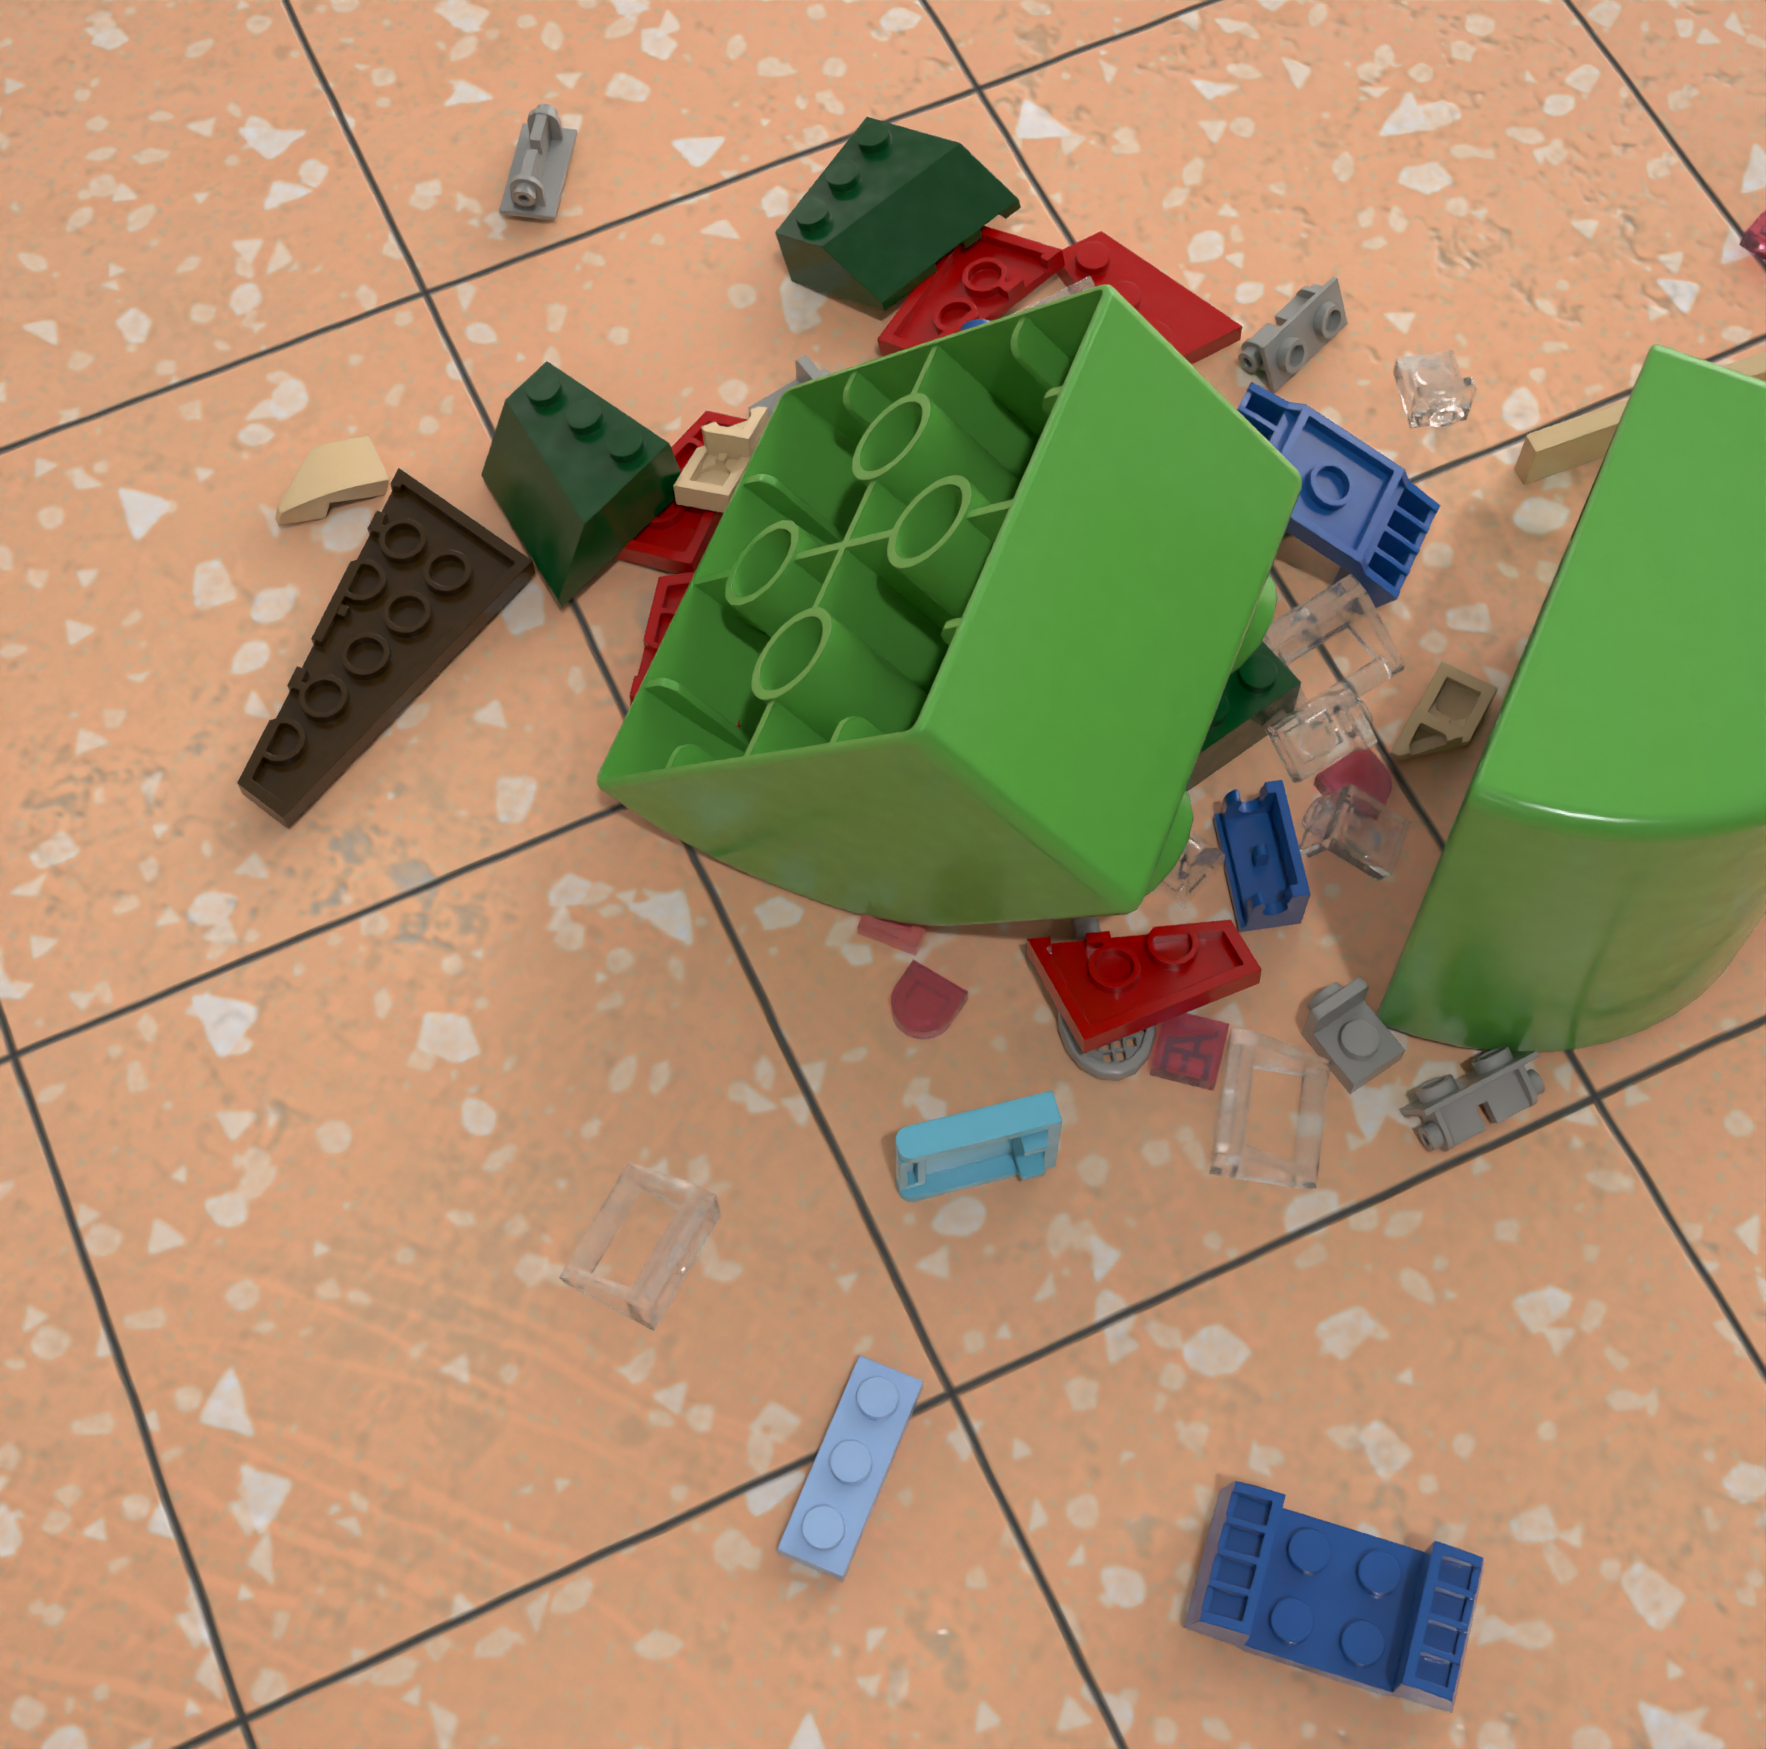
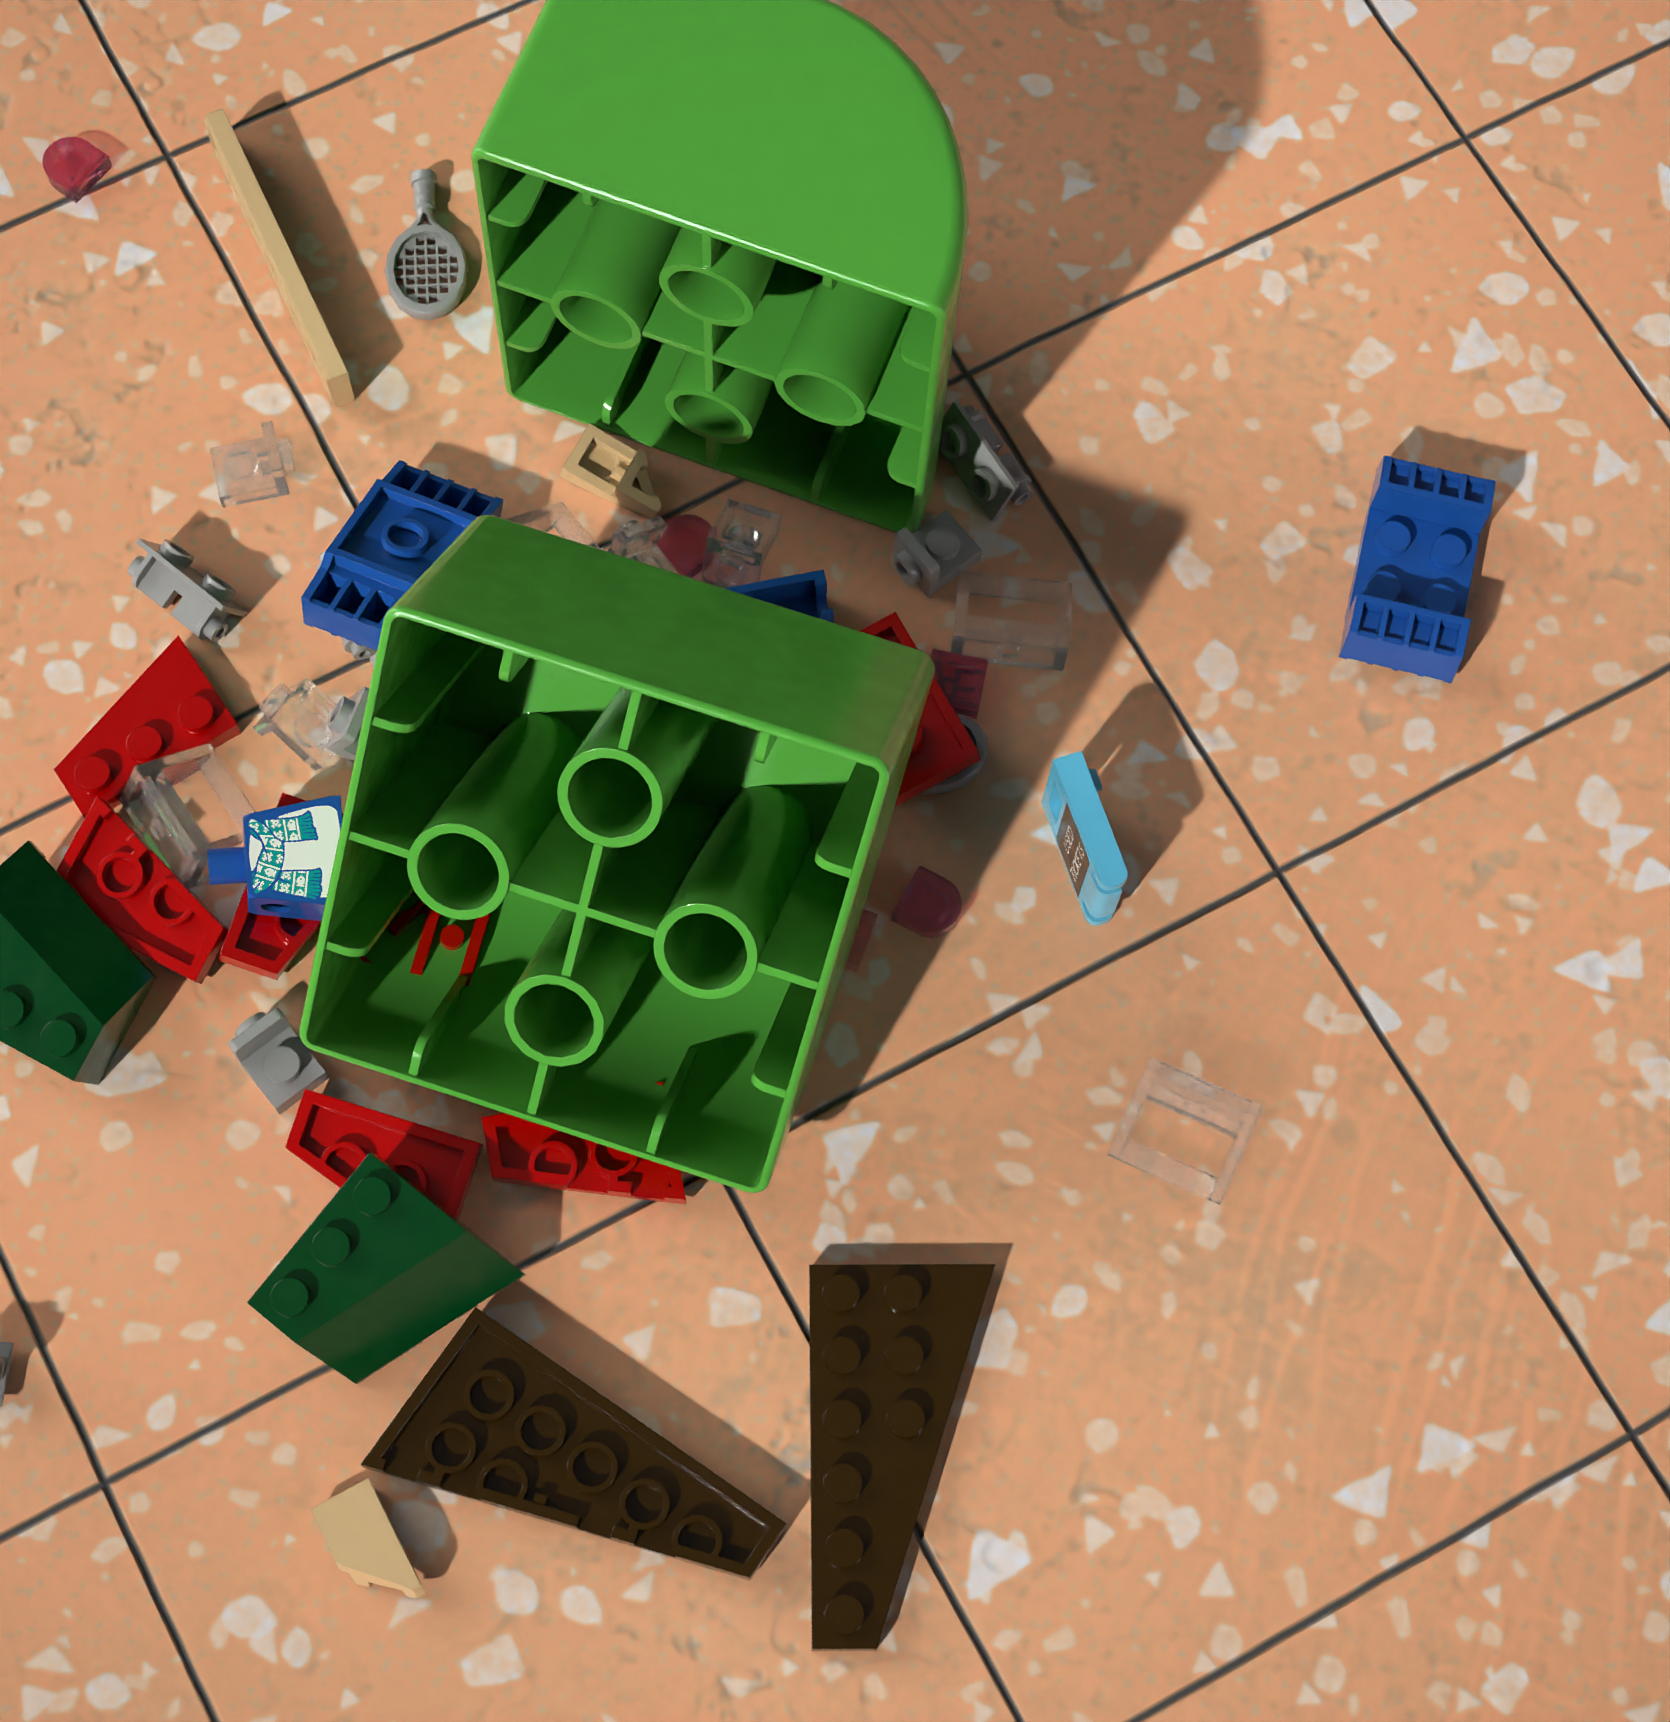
camera: 100 degrees left, 5 degrees up
tan slope [673,406,769,513] -> none
light blue plate [777,1355,923,1582] -> none
none -> dark brown wing [809,1264,995,1651]

